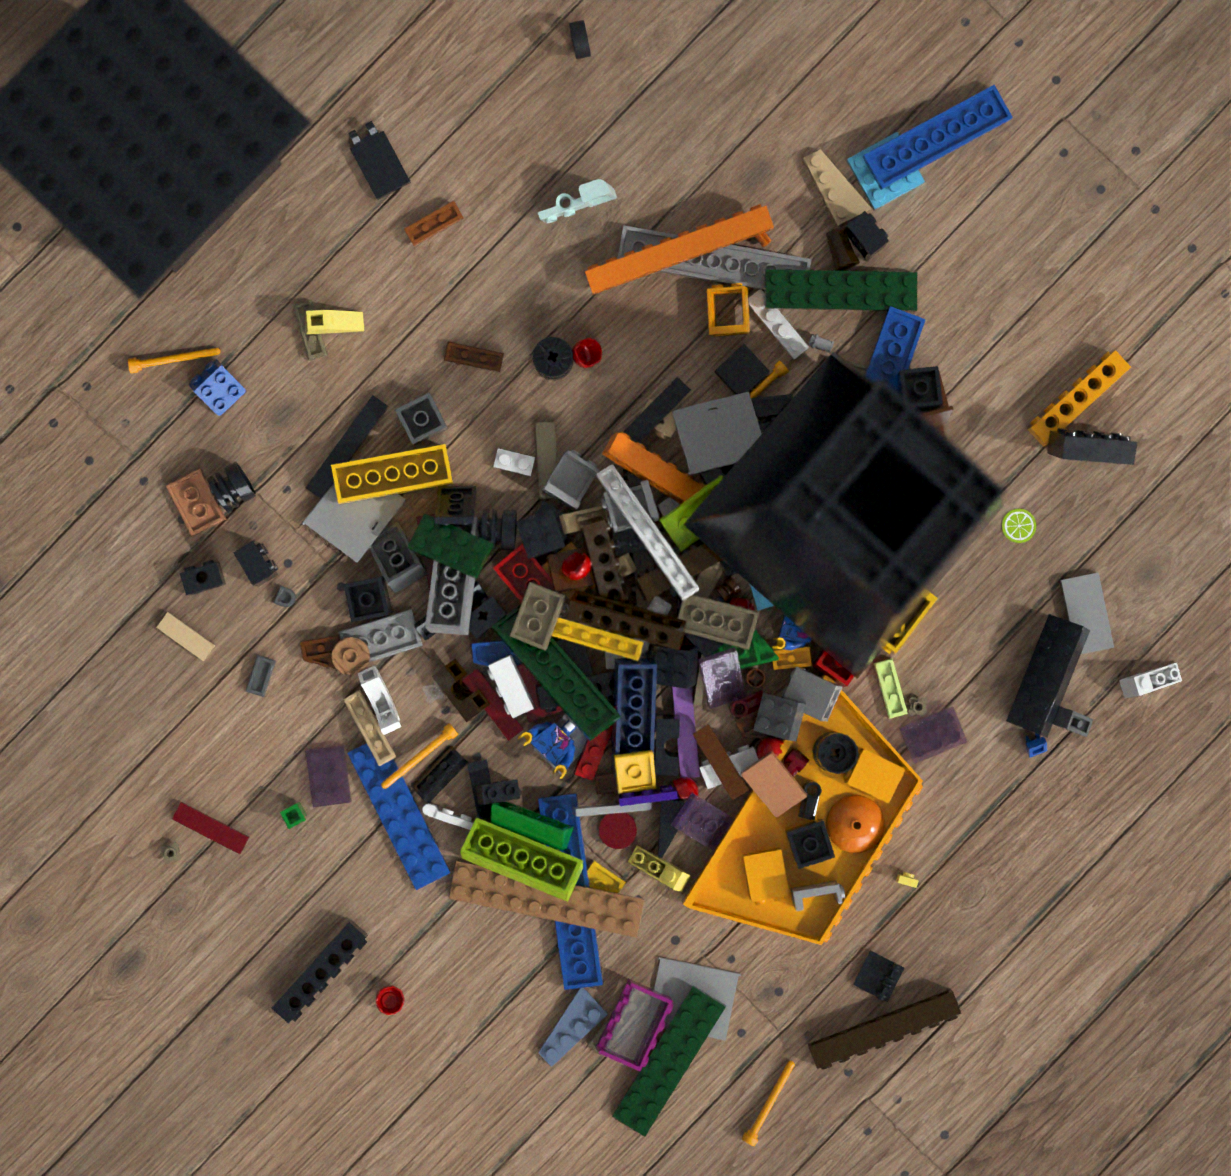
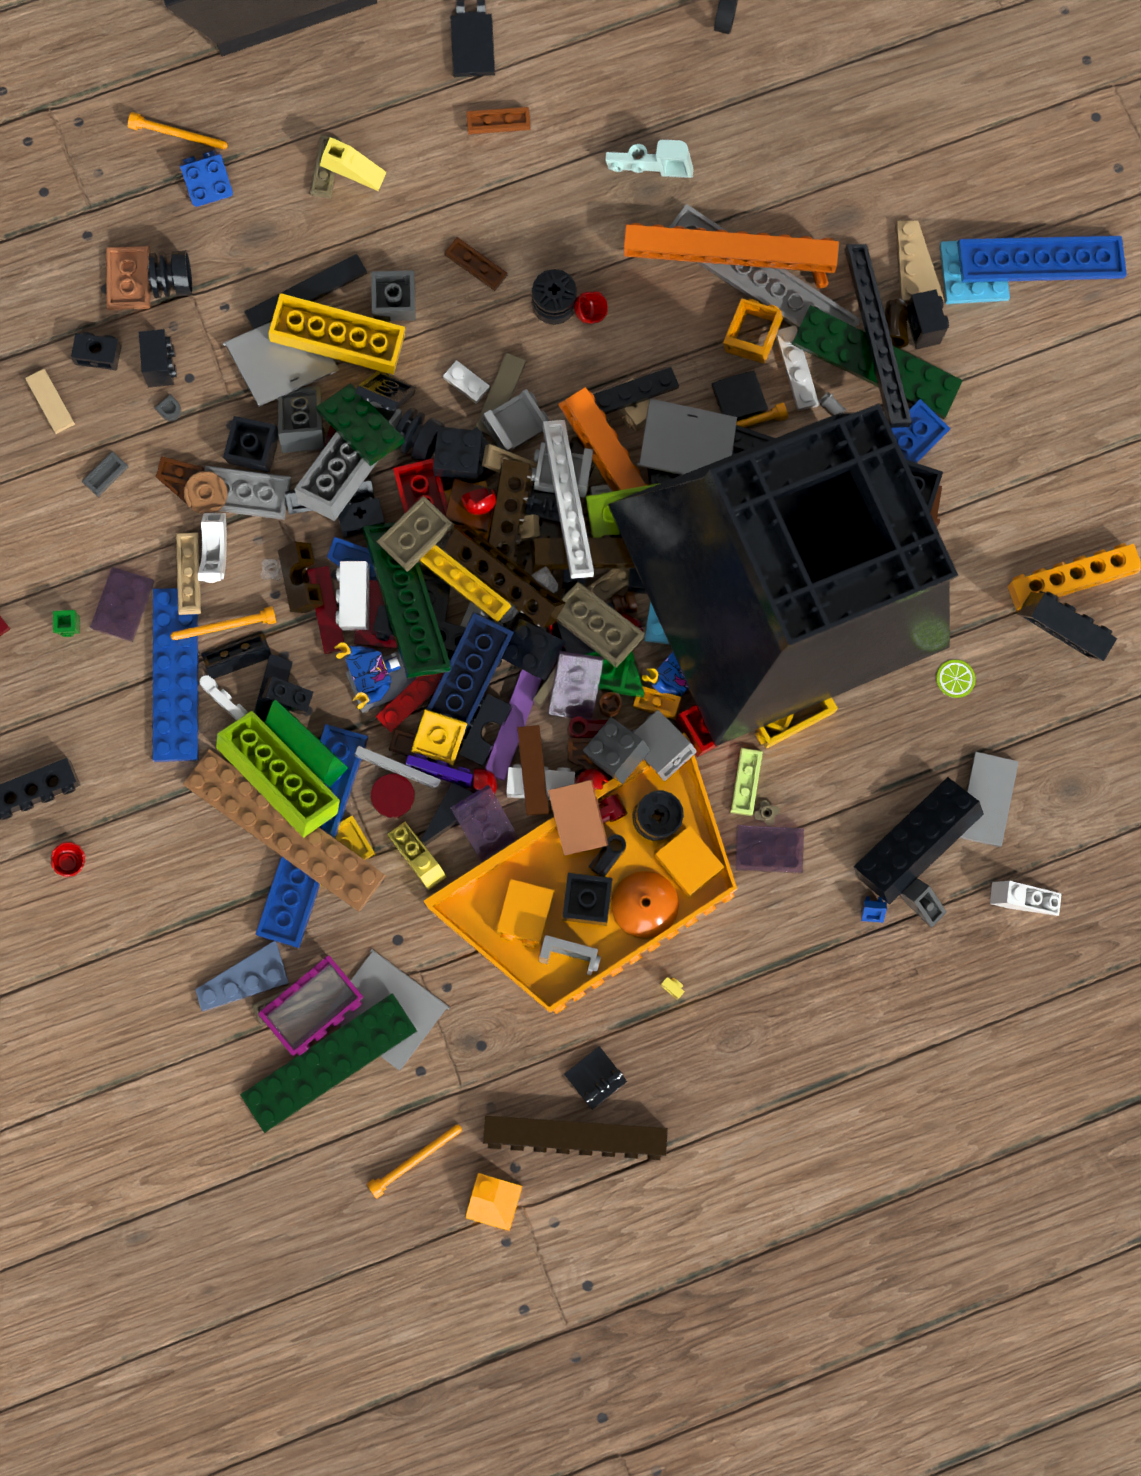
camera: 20 degrees right, 10 degrees down
none -> light orange slope [466,1173,522,1231]
none -> black plate [845,244,912,428]

